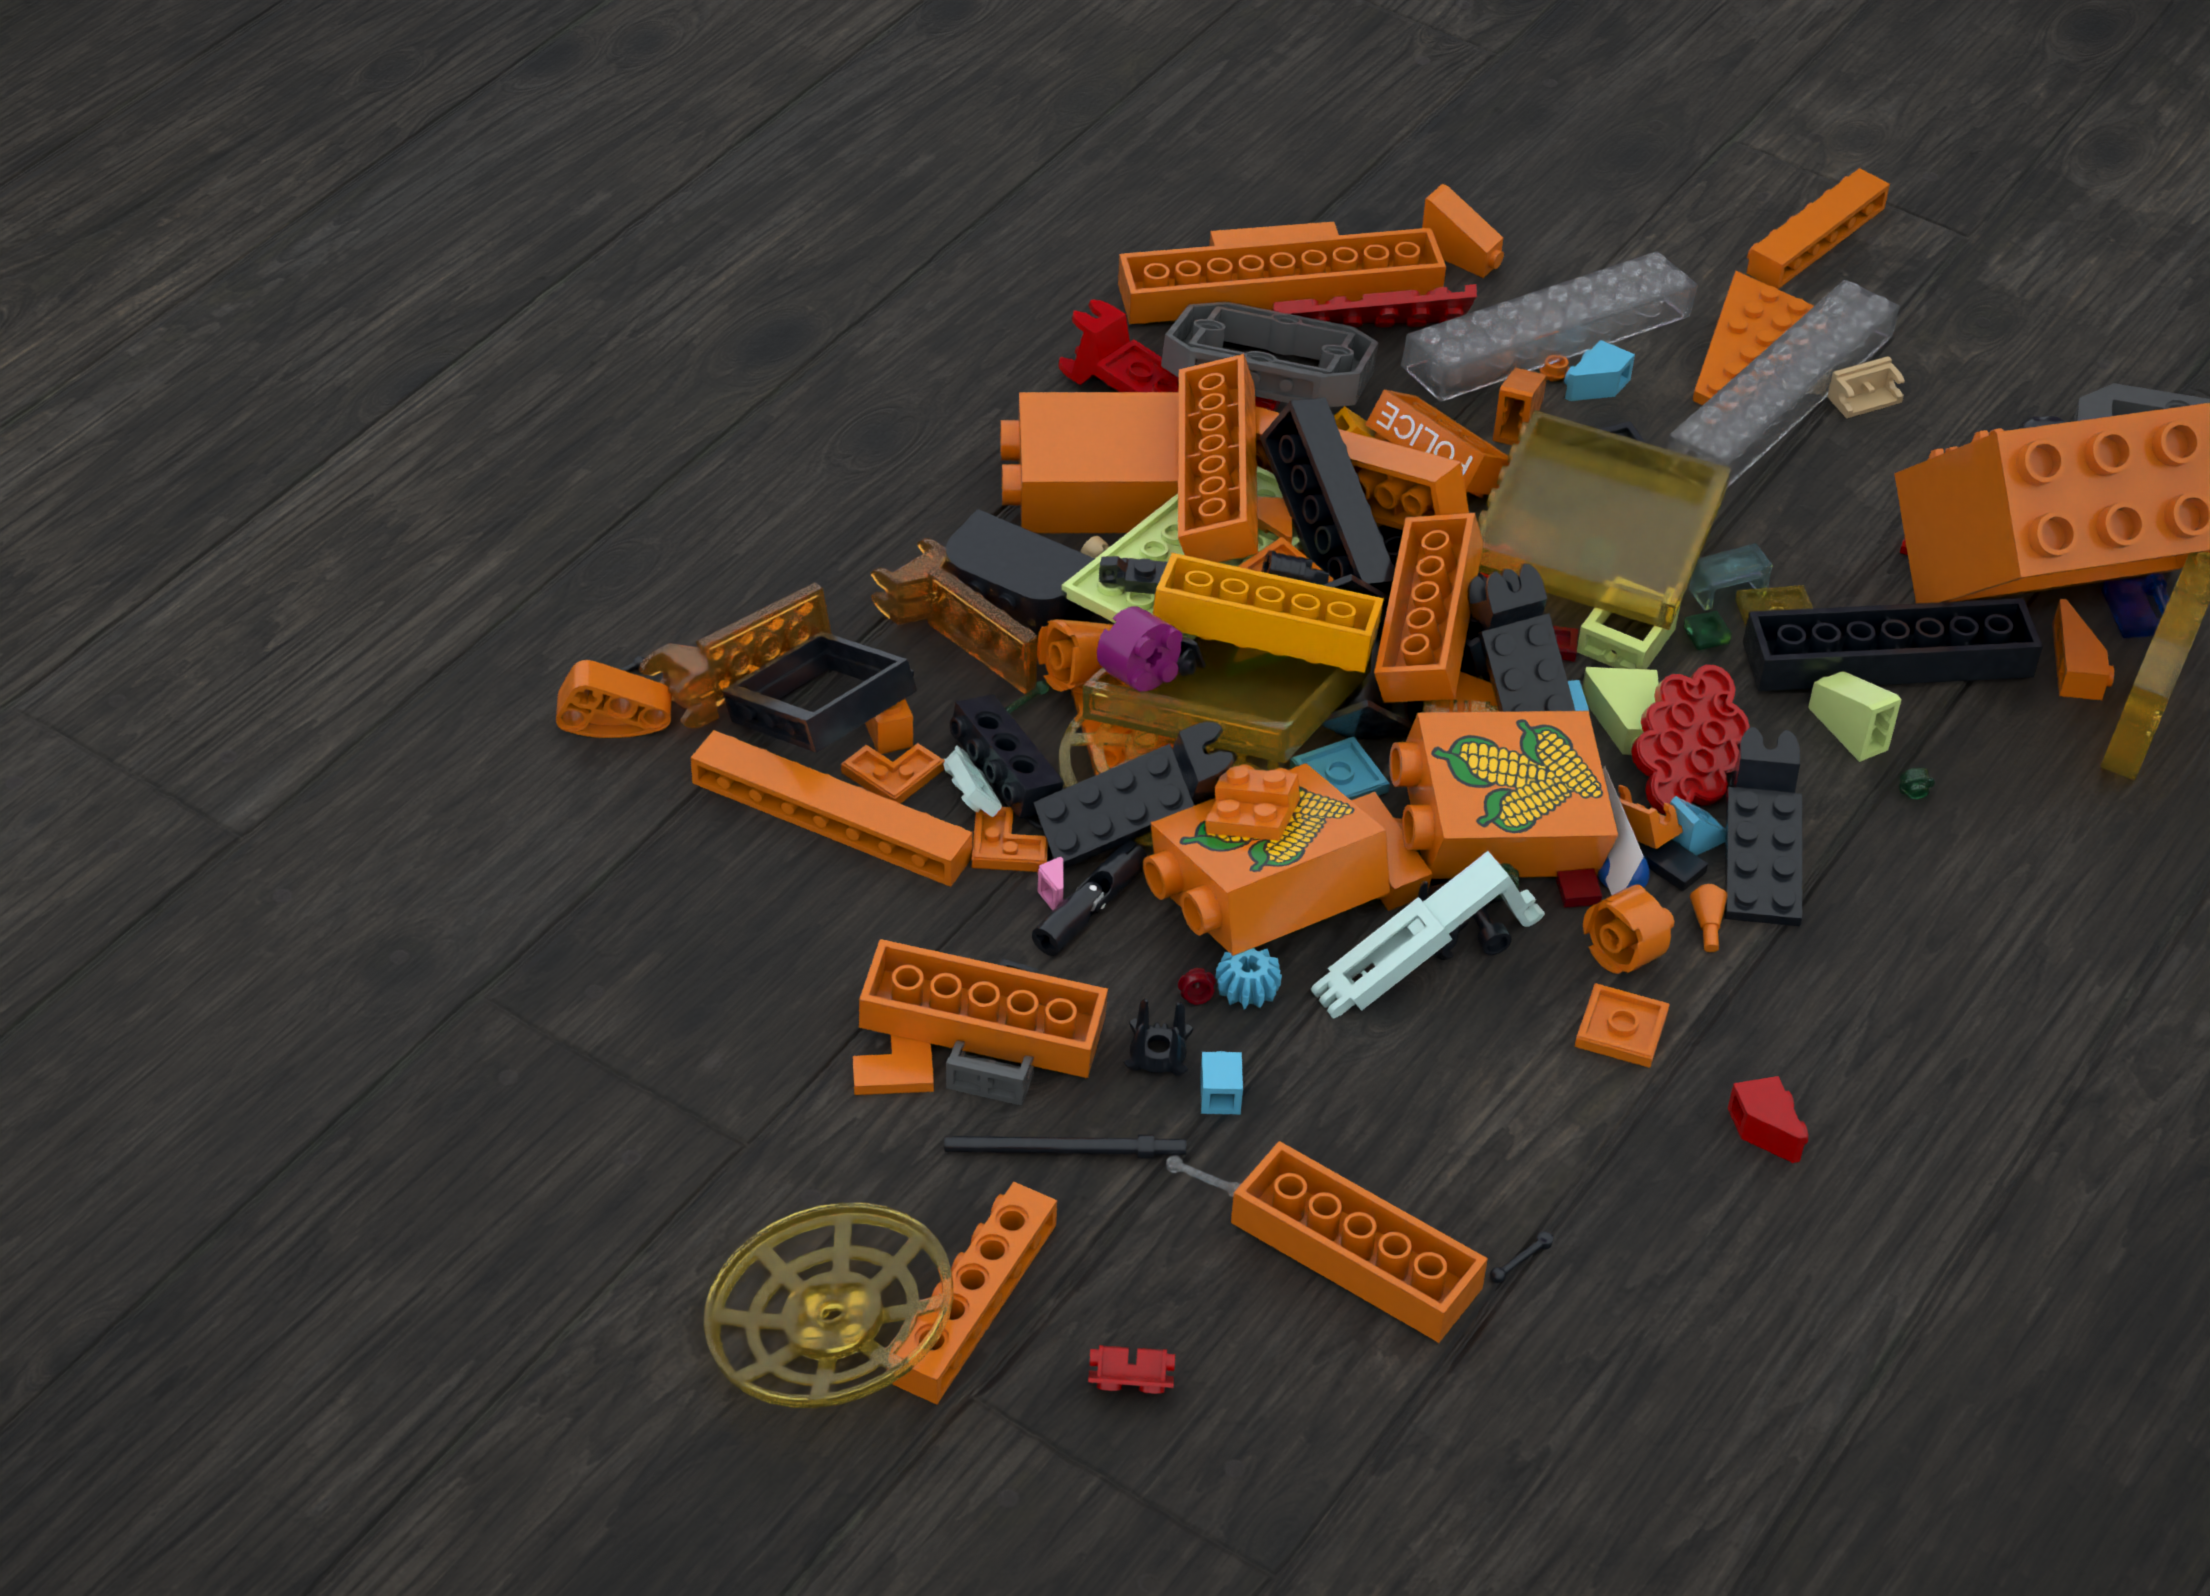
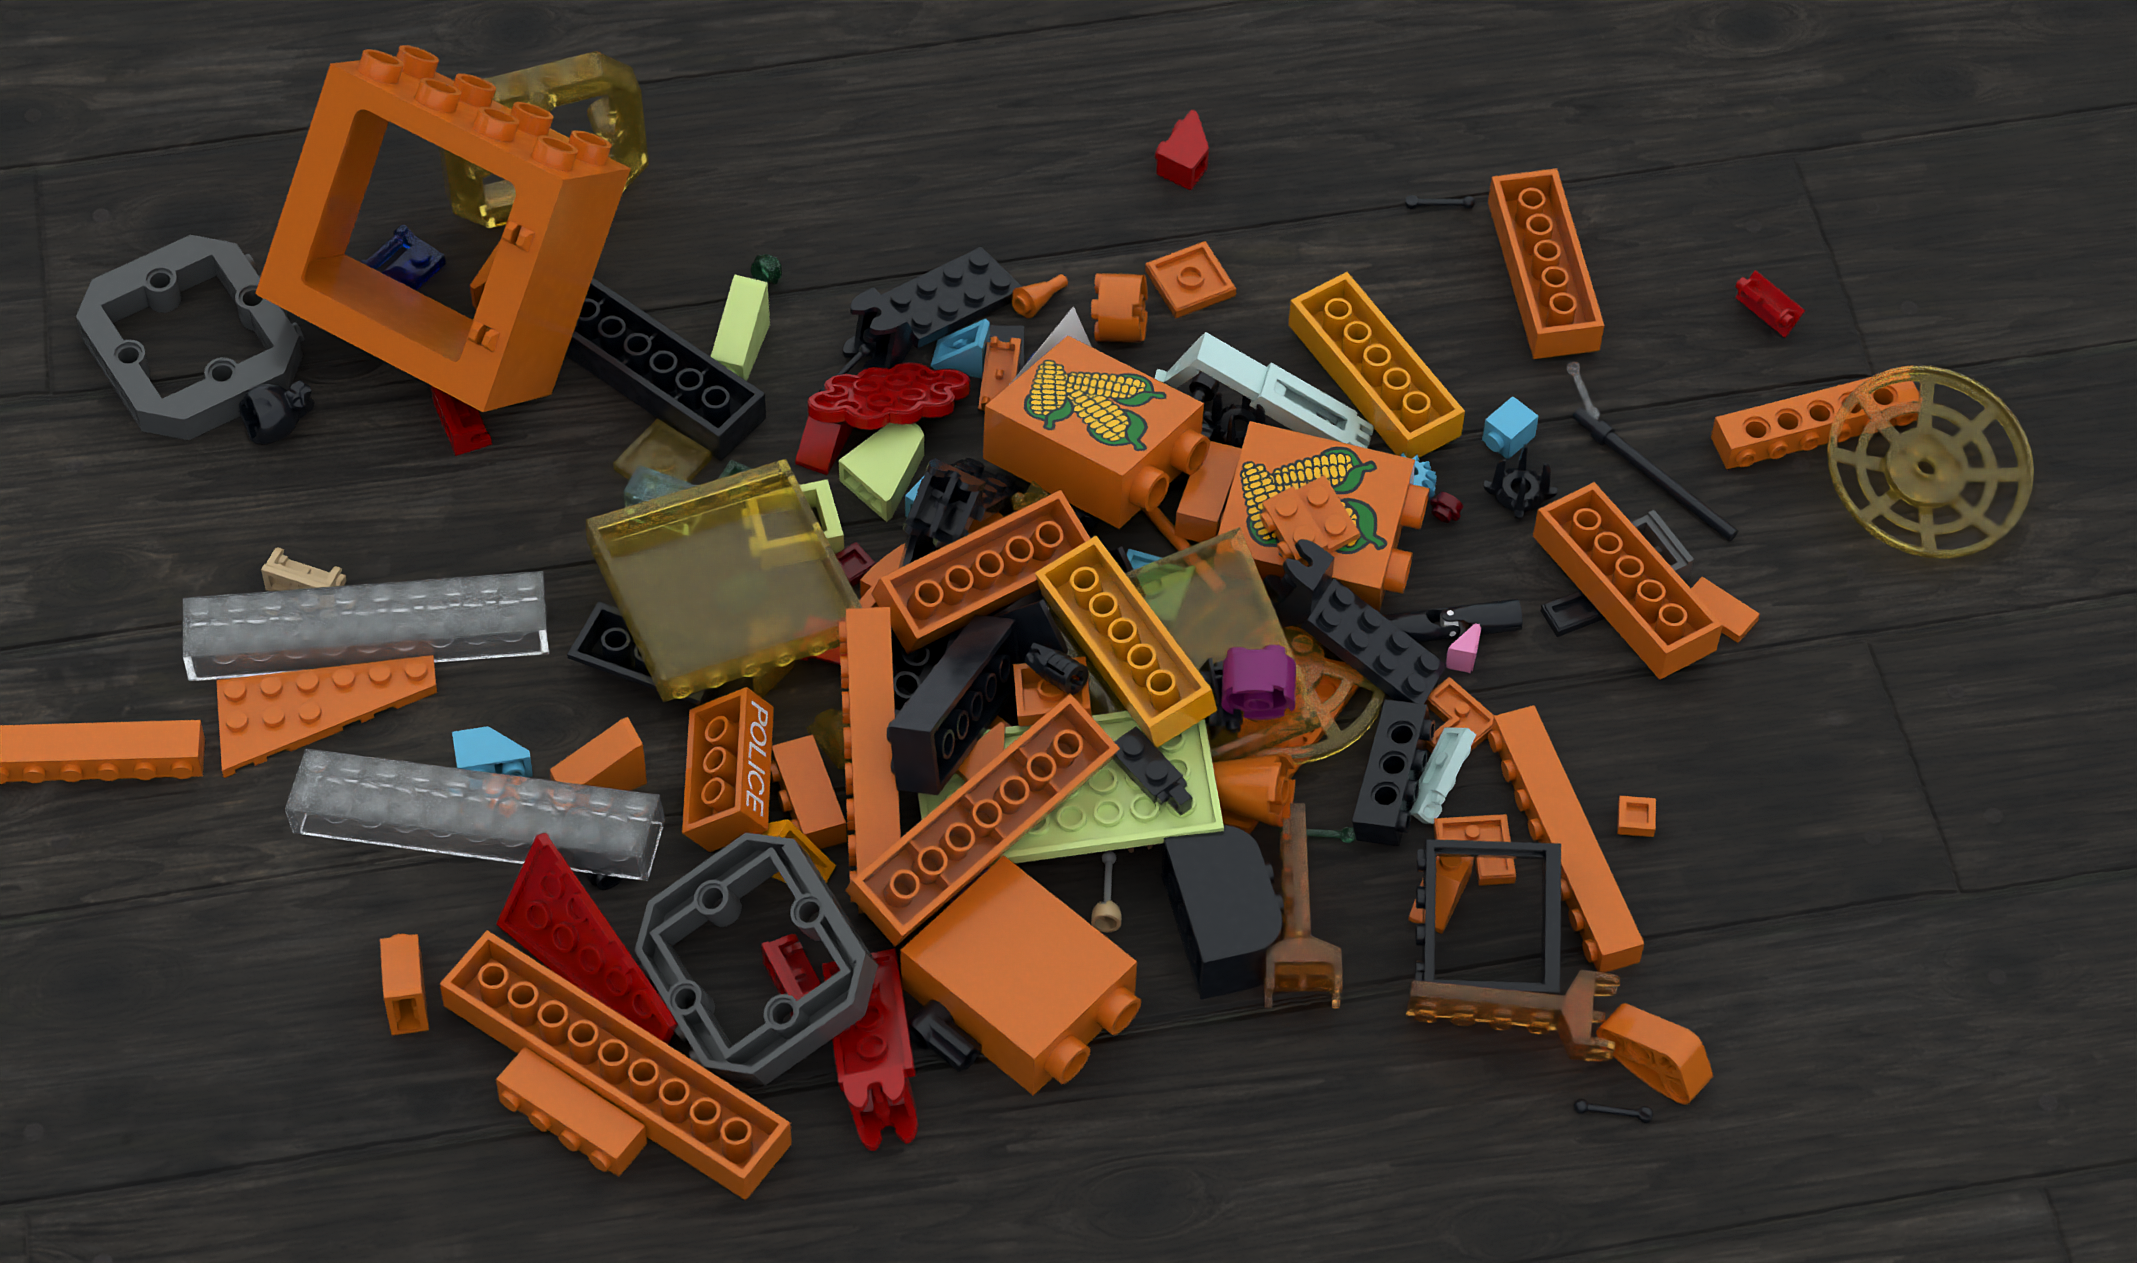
camera: 135 degrees left, 10 degrees up
none -> light orange brick [1288,272,1465,459]
none -> orange plate [1617,796,1656,837]

